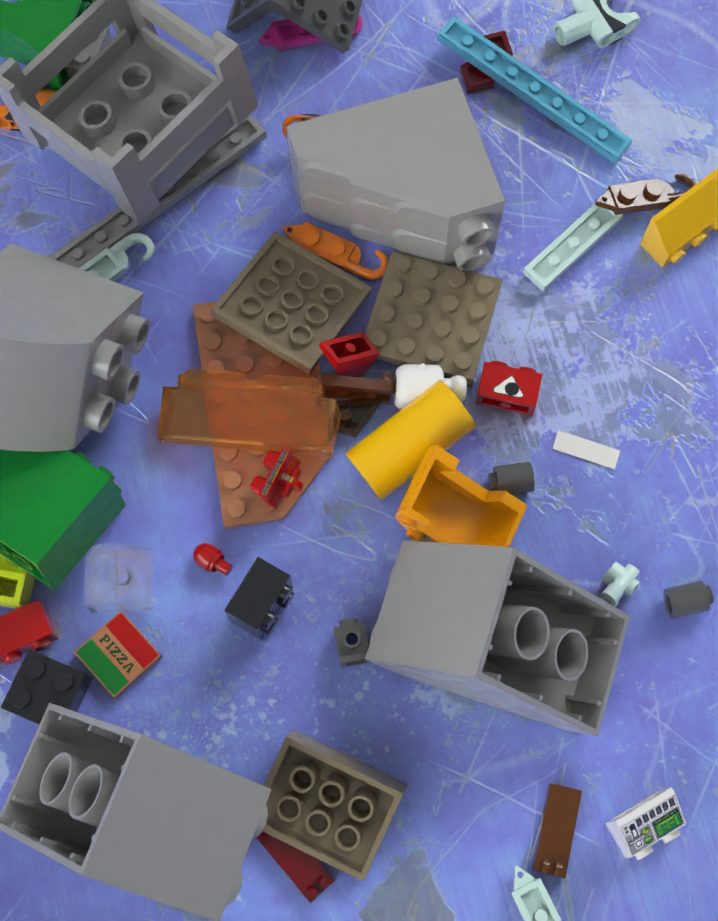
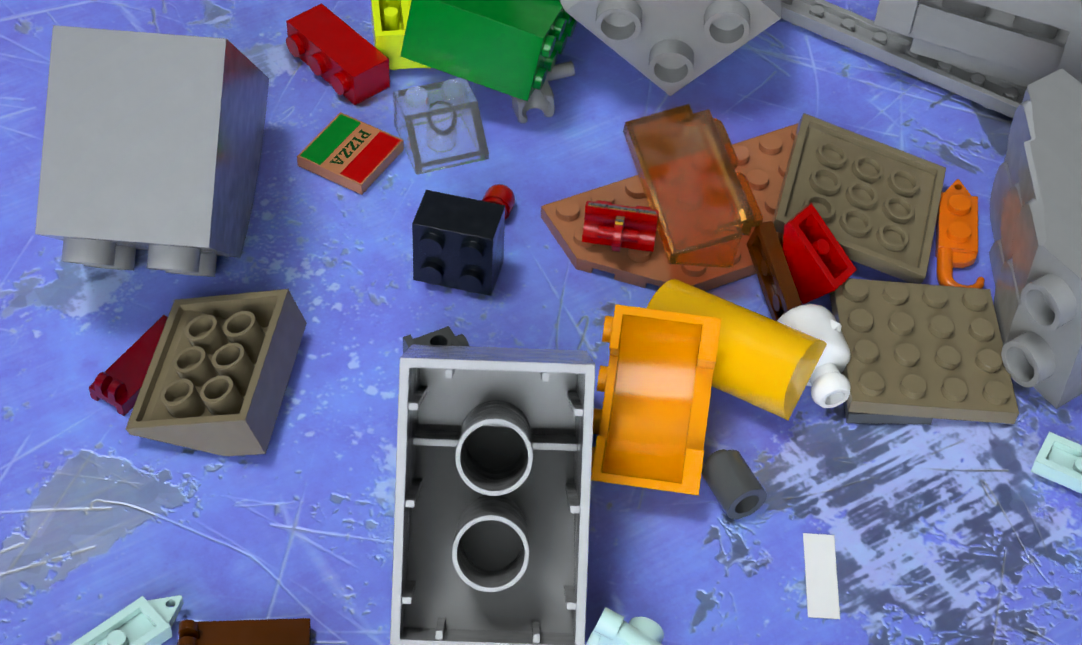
camera: 70 degrees right, 25 degrees down
black brick [0,649,93,725] -> none
light aqua plate [79,233,154,281] -> none
dark brown piece [329,399,381,438] -> none
red brick [475,361,543,416] -> none

